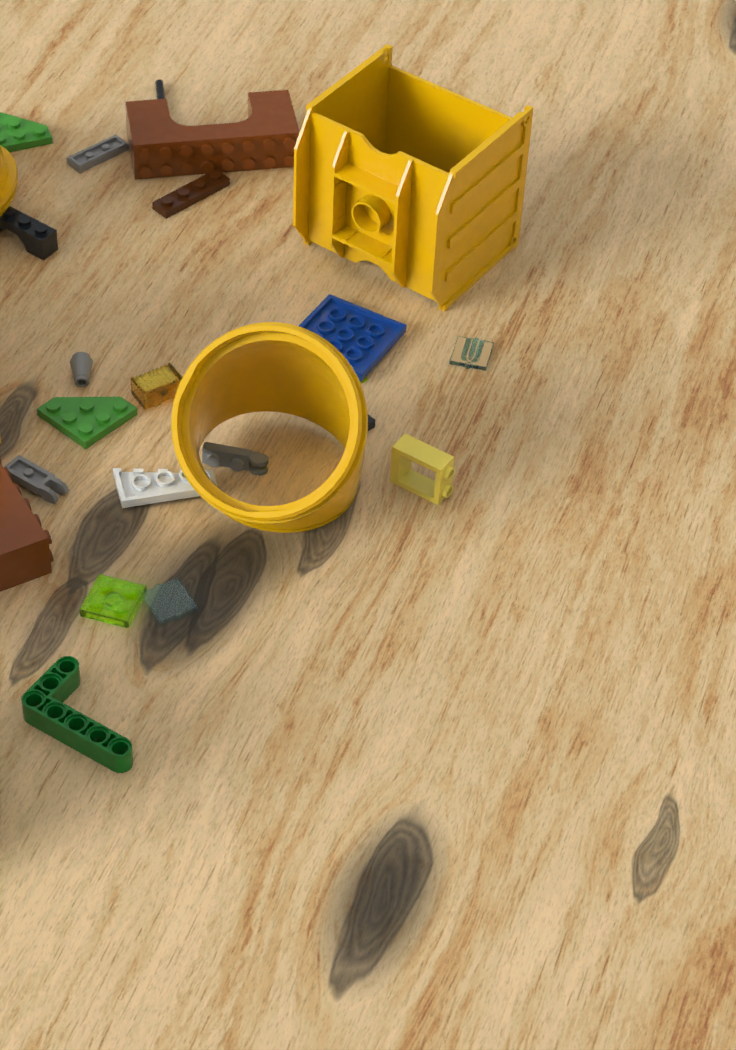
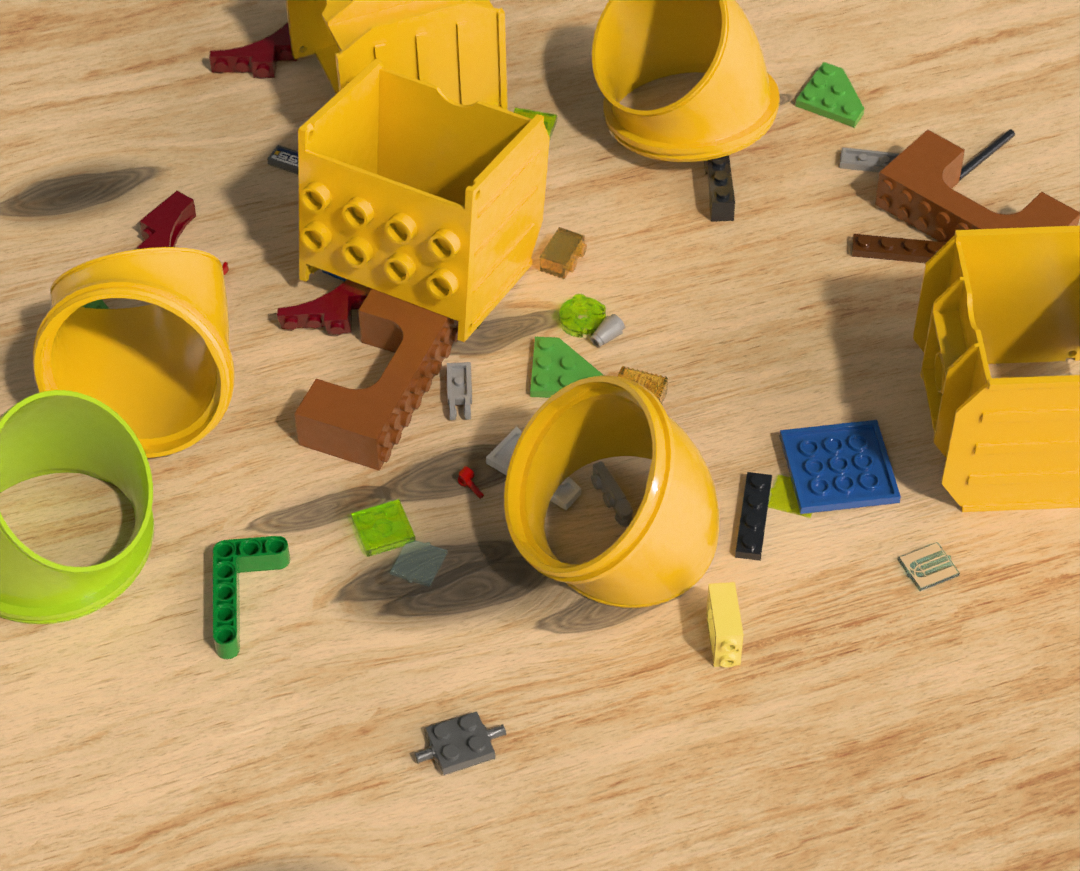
camera: 55 degrees right, 5 degrees up
none -> dark grey plate [414,711,506,775]
none -> red hand [458,466,484,499]
none -> clear neon green plate [559,294,606,338]

